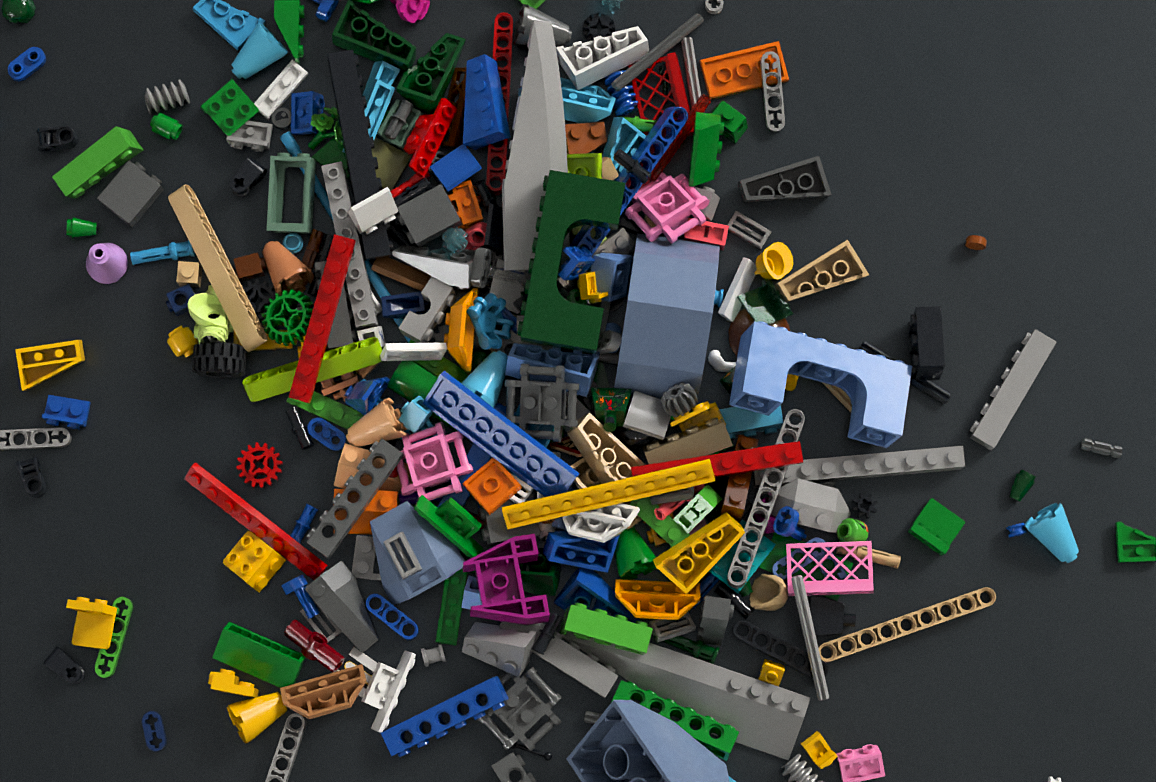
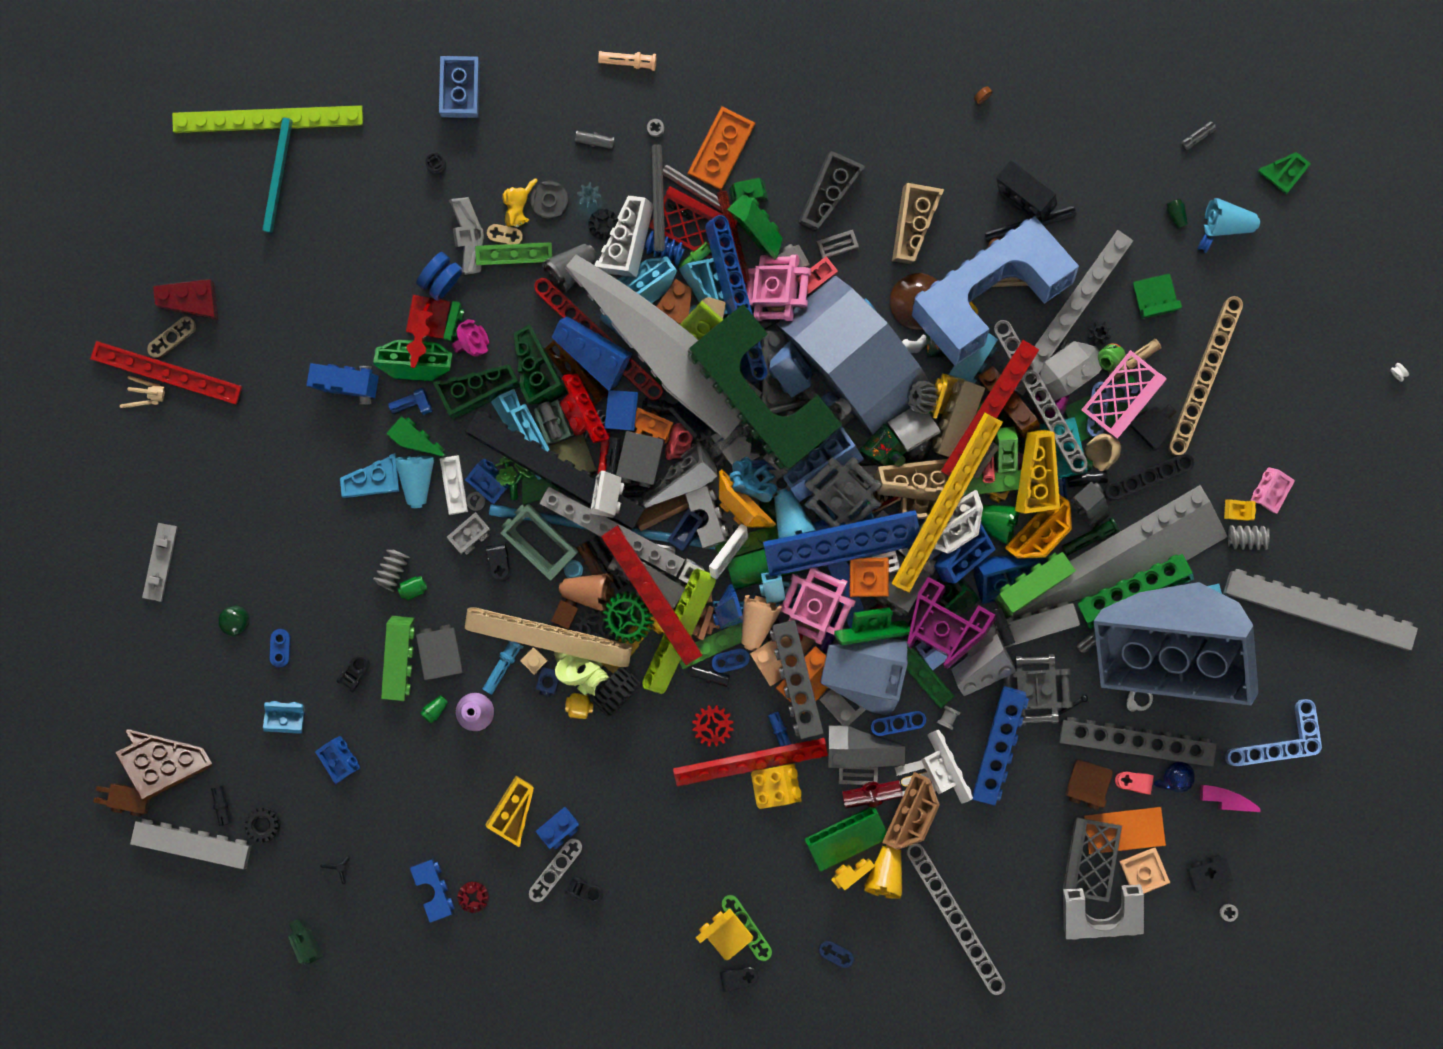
camera: 40 degrees left, 5 degrees up
green bracket [200,79,259,136] -> none
blue piece [281,574,319,619] -> none
light grey tile [384,532,423,580] -> none
clear light blue gear [442,227,468,253] -> none
dark grey beam [470,247,491,288] -> none
blue bracket [558,246,595,280] -> none
green plate [567,289,588,305] -> none
yellow bracket [577,272,608,303] -> none
black axle [613,149,652,184] -> none
light grey tile [648,612,696,642] -> none
white tile [718,257,757,322] -> none
clear green hinge [737,279,793,325] -> none
yellow piece [754,242,793,280] -> none
yellow bracket [758,659,785,687] -> none
light grey beam [760,51,785,132] -> none
blue piece [773,506,807,541] -> none
light grey axle [791,575,829,701] -> none
light grey brick [969,329,1056,451] -> none

